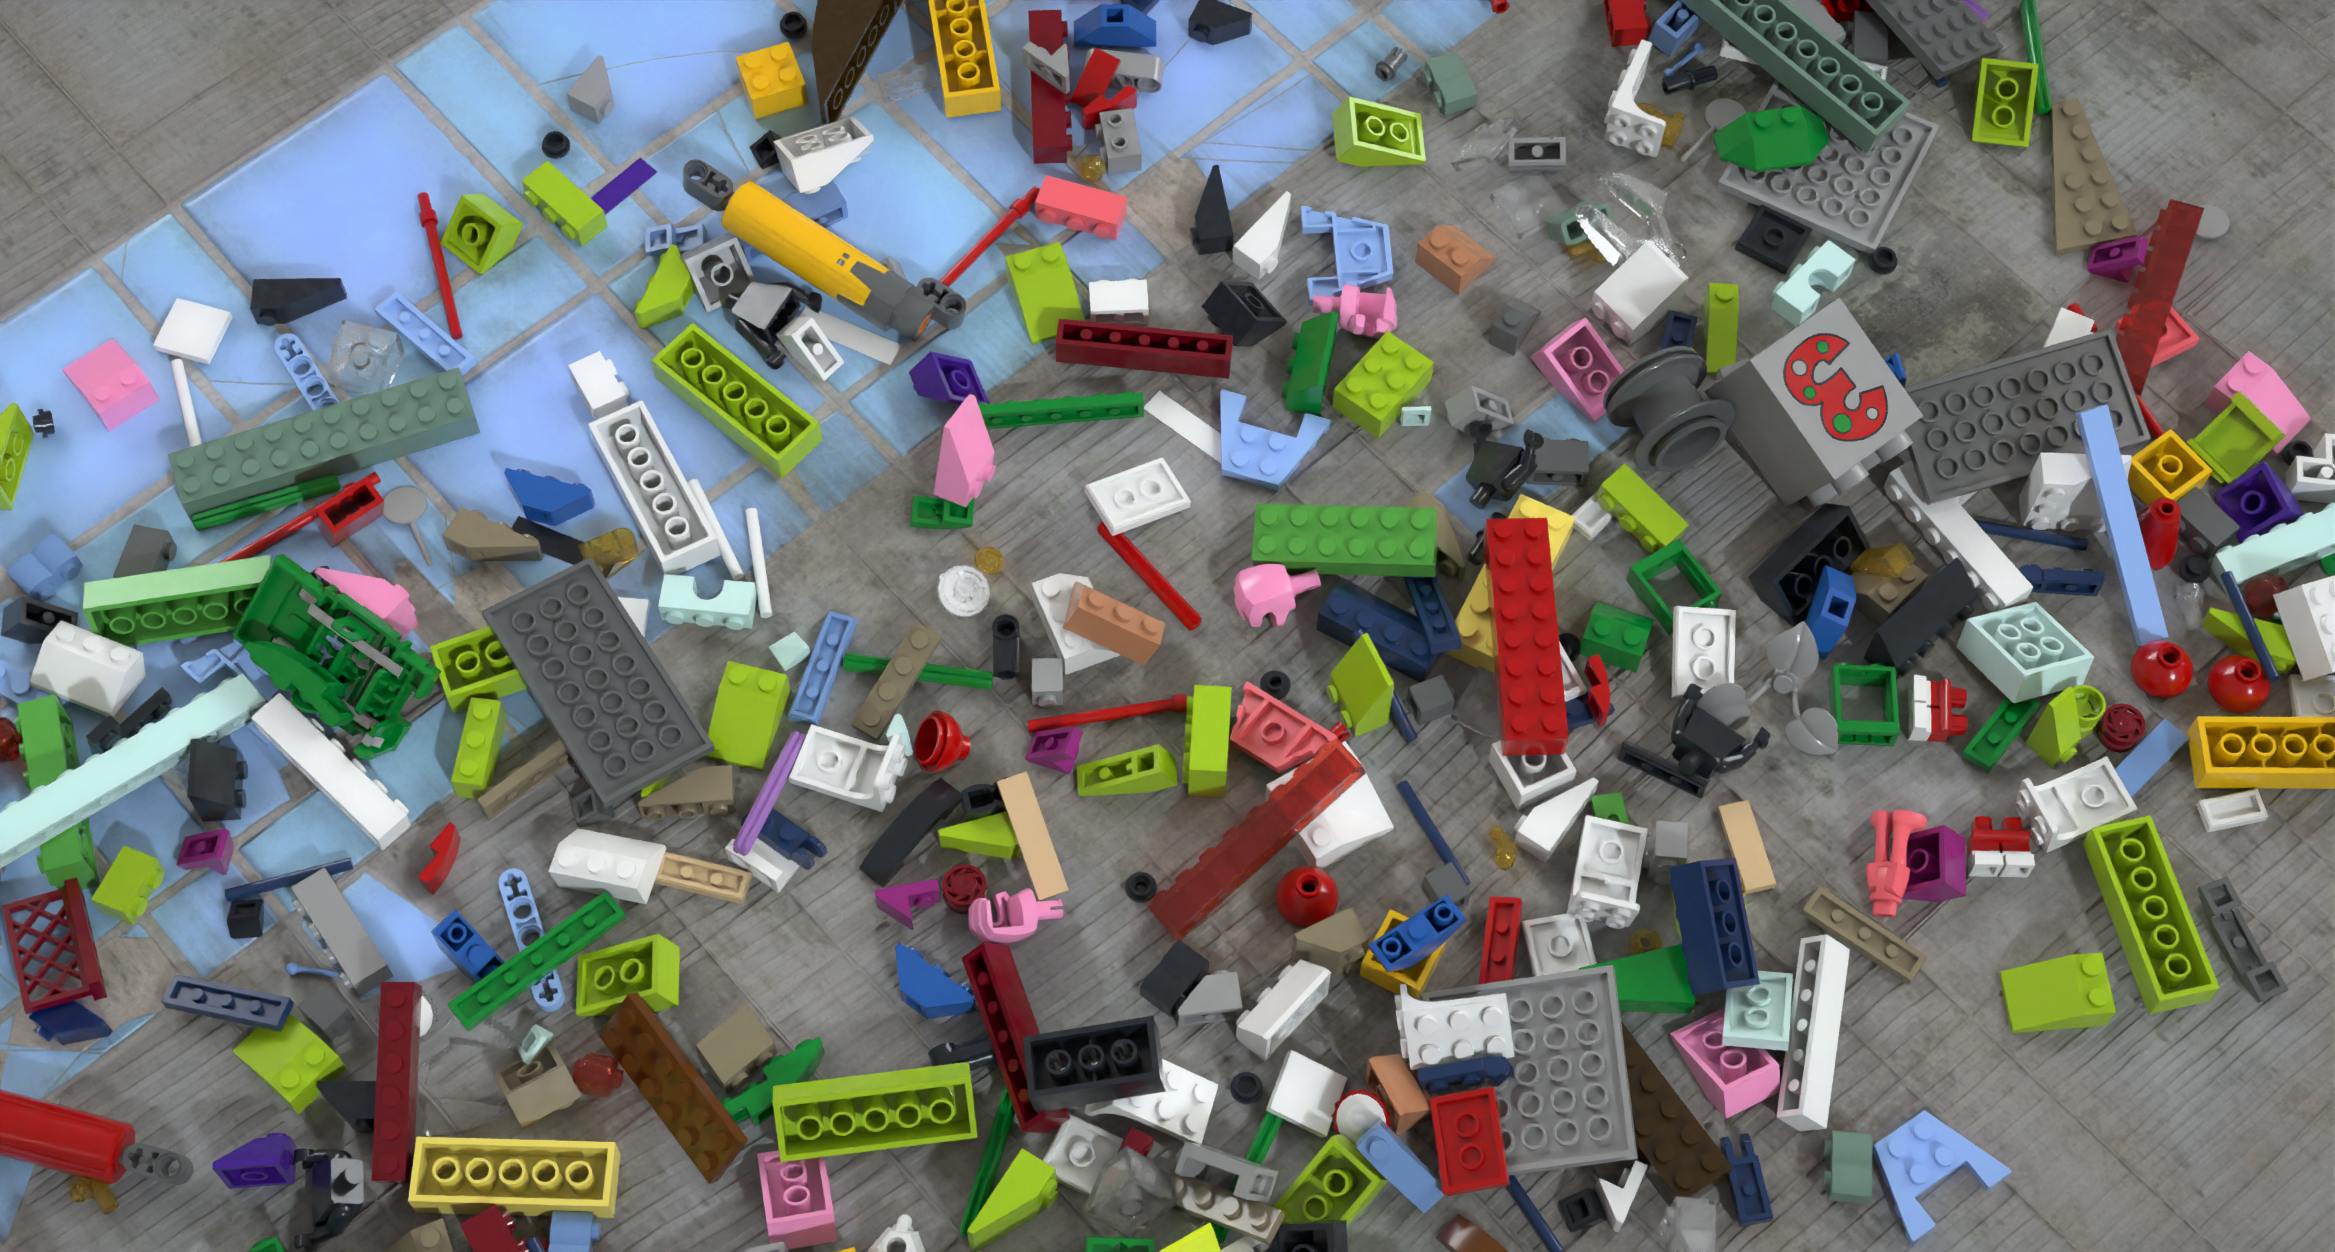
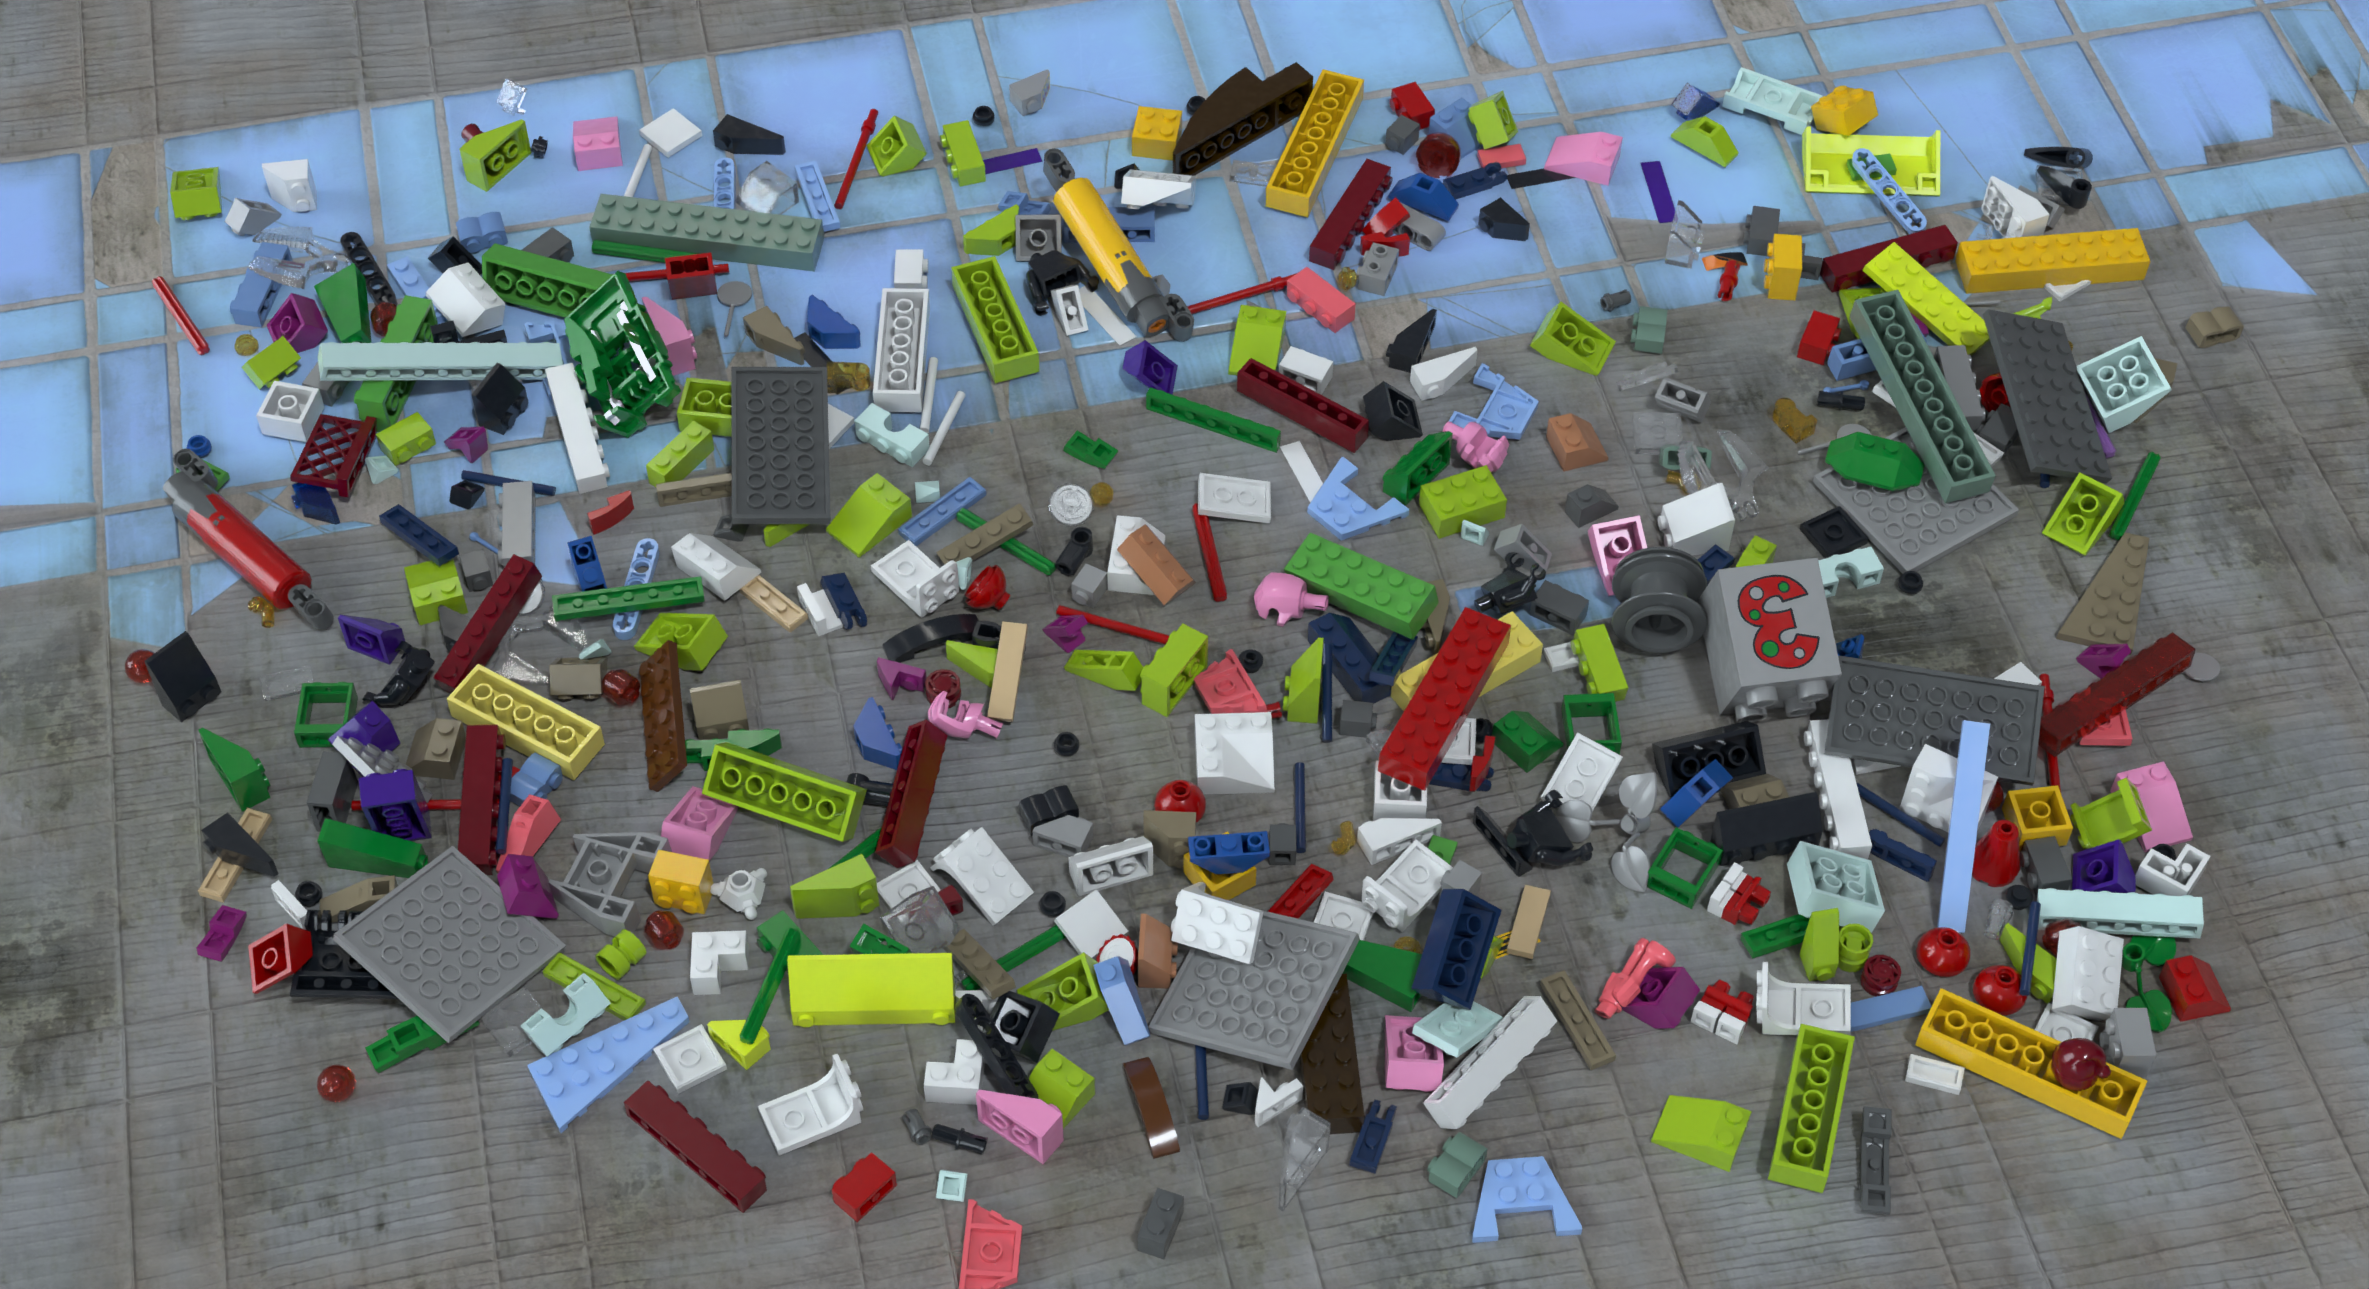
camera: 30 degrees right, 10 degrees down
dark tan slope [638,765,736,821] -> none
medium lavender axle [733,731,806,856] -> none
bright pink slope [934,394,996,507] -> none
light grey slope [1023,41,1070,94] -> none
black brick [1023,1016,1166,1112] -> none
clear red brick [1148,738,1366,941] -> none
light grey panel [1175,1142,1279,1203] -> none
dark blue hinge [1418,1055,1514,1092] -> none
red plate [1429,1086,1510,1197] -> none
white bracket [1604,40,1666,157] -> none
clear yellow slope [1850,542,1915,578] -> none
none -> light aqua slope [365,456,398,484]

